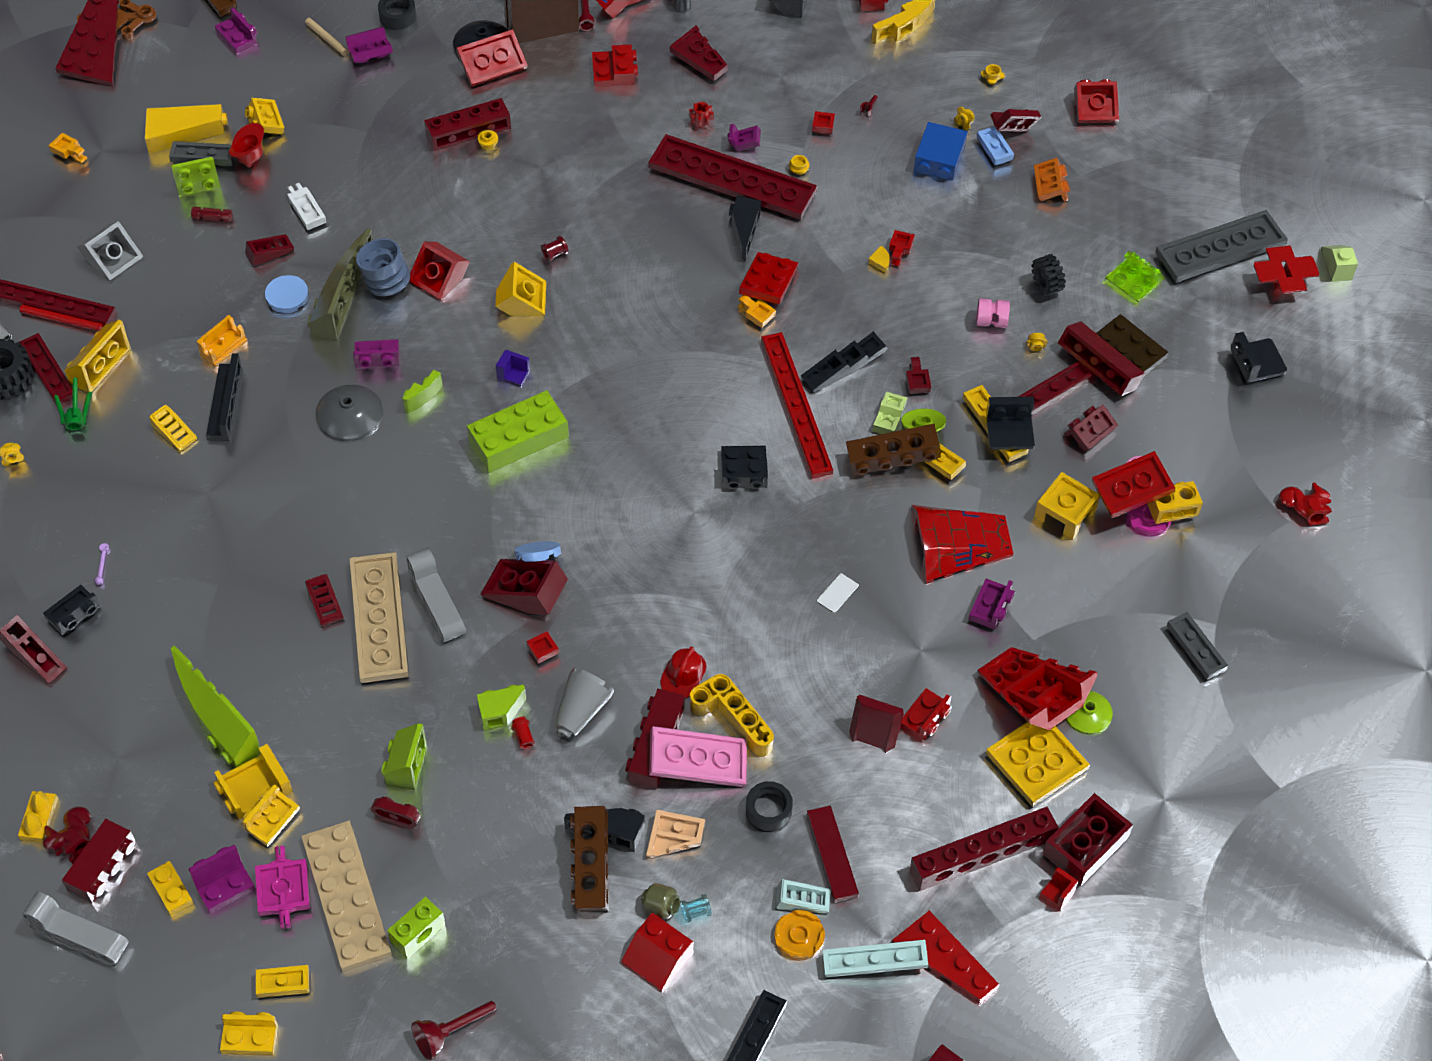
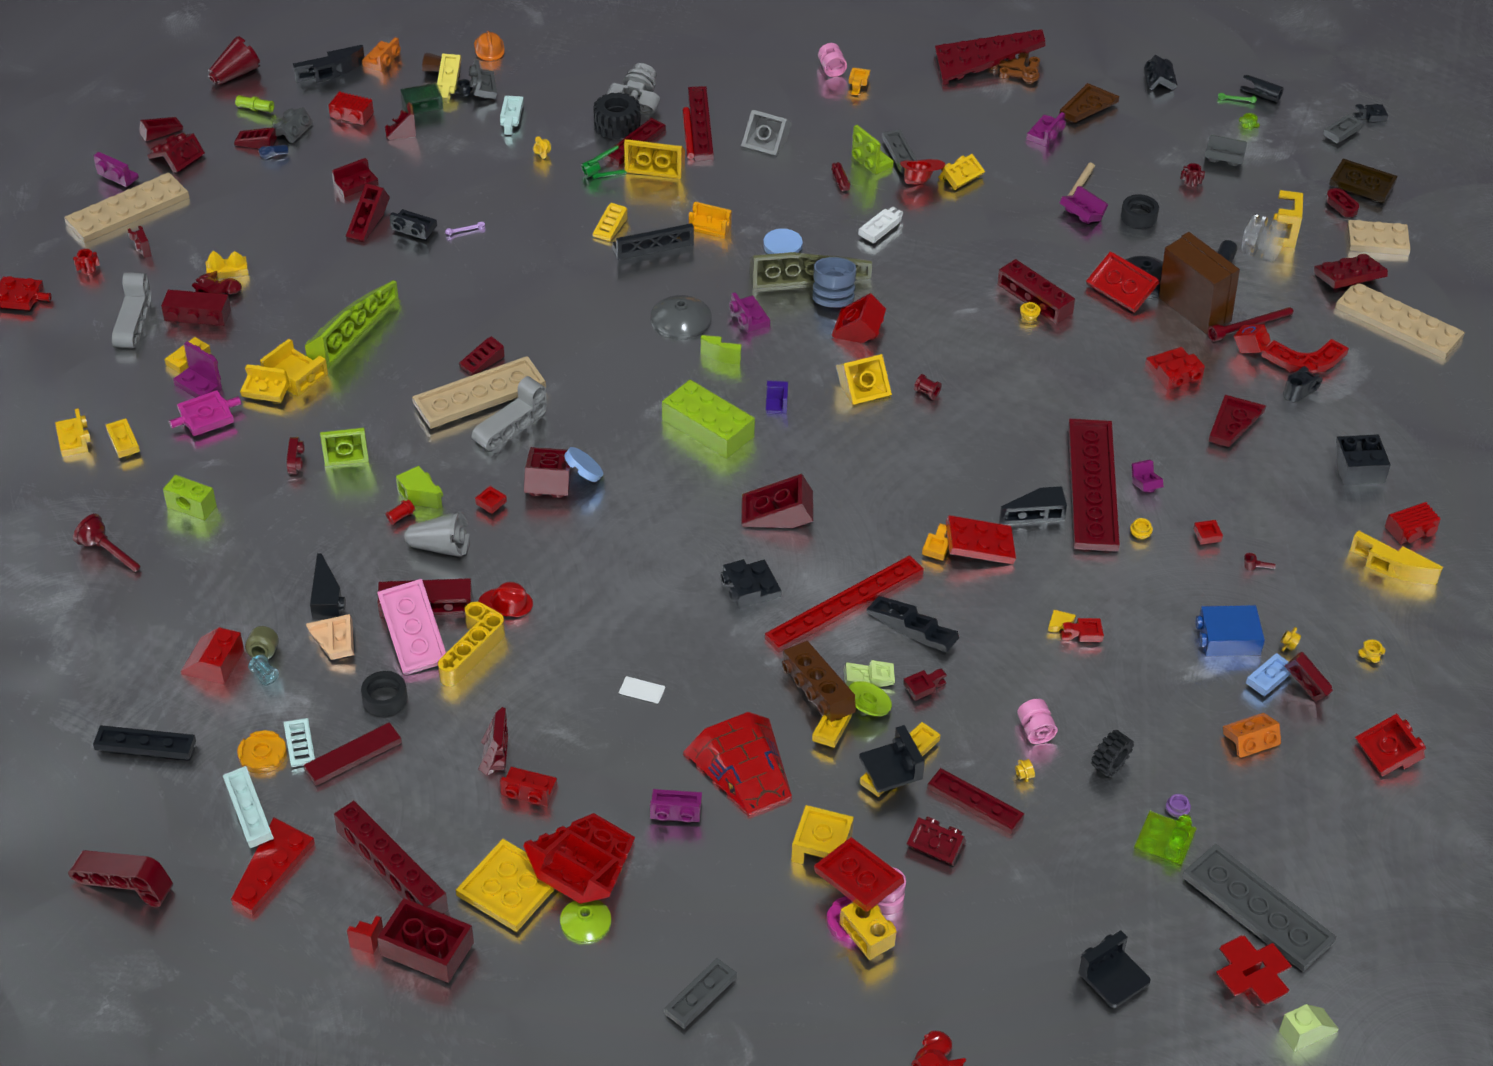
camera: 70 degrees right, 10 degrees down
yellow slope [145,104,228,153] -> none
dark red slope [245,234,294,266] -> none
tan plate [302,820,392,972] -> none
reddish brown brick [570,806,609,912] -> none
red gear [689,102,714,127] -> none
dark red brick [1058,321,1146,396] -> none
dark brown plate [1096,314,1169,376] -> none
none -> dark red slope [742,474,813,528]
none -> bright pink wheel [818,43,847,77]
none -> medium lavender plate [1166,794,1191,818]

